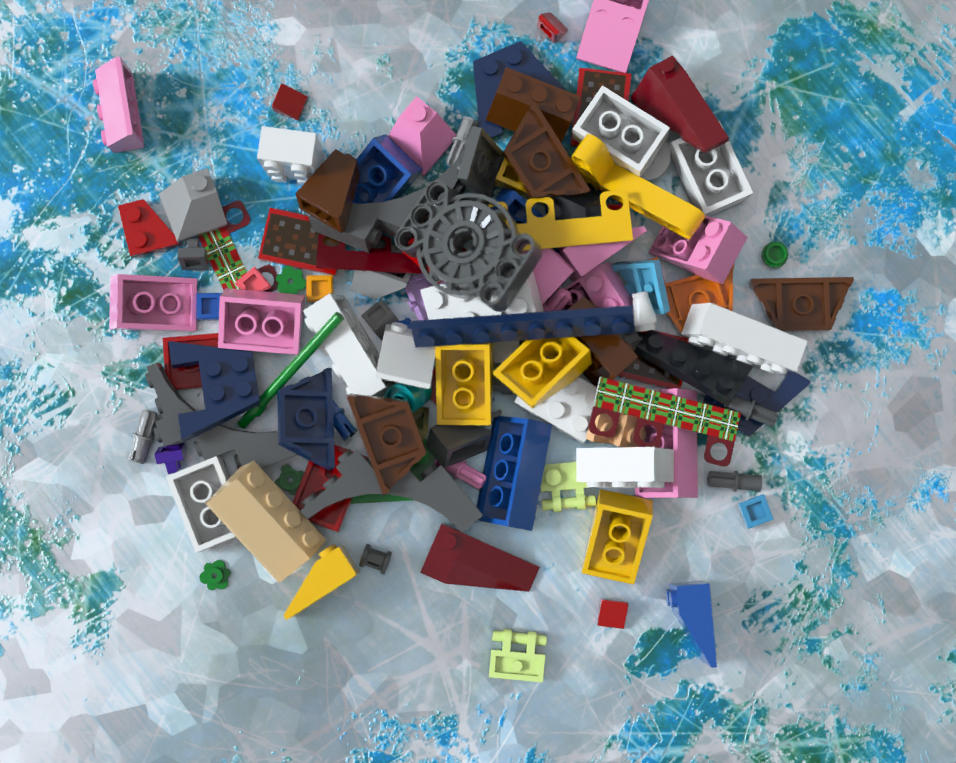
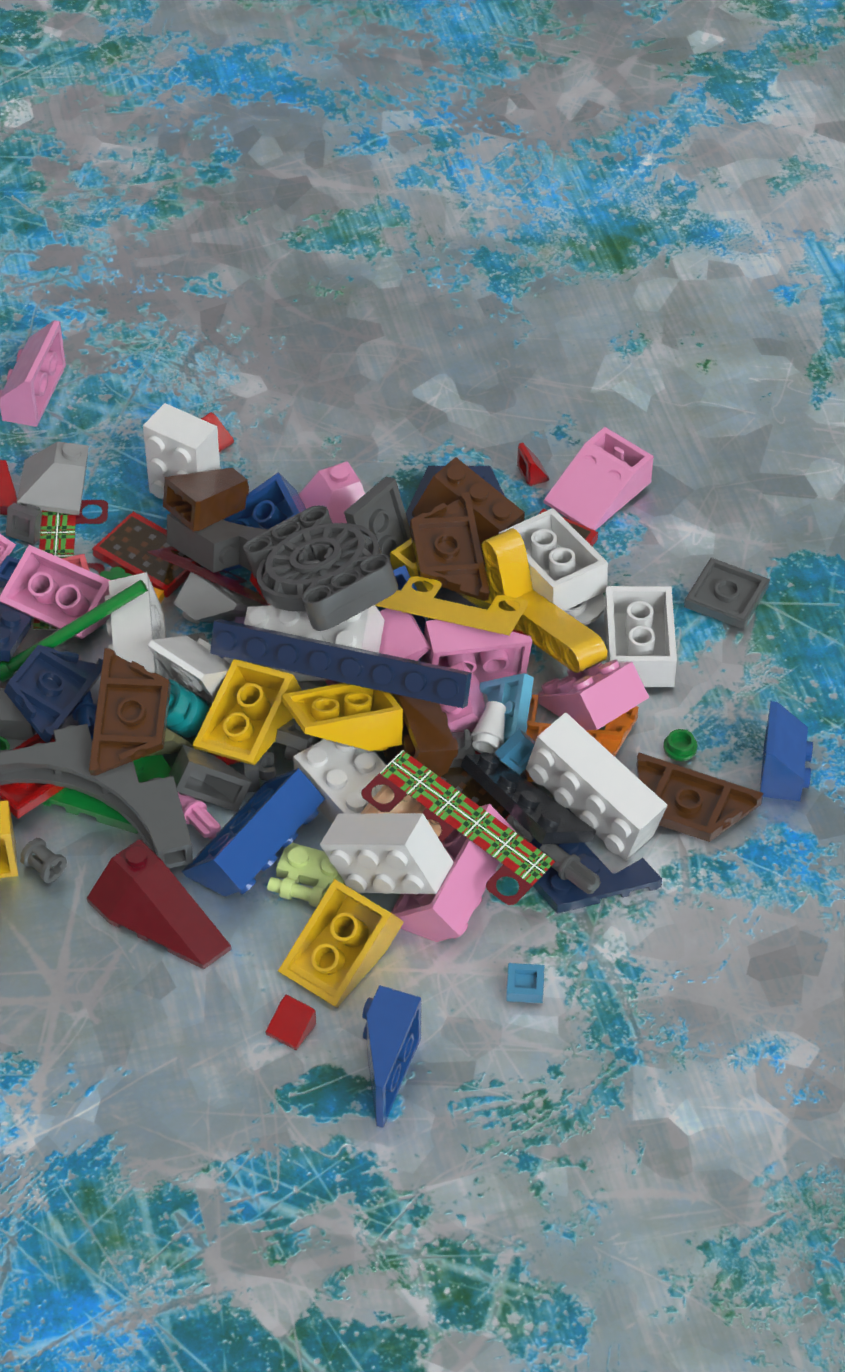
camera: 25 degrees right, 35 degrees down
yellowish green plate [489,628,547,682] -> none
dark red wedge [631,55,729,153] -> none
dark grey axle [707,470,762,492] -> none
none -> dark azure plate [495,729,536,775]
none -> dark grey plate [684,557,770,630]
none -> blue slope [760,701,813,801]

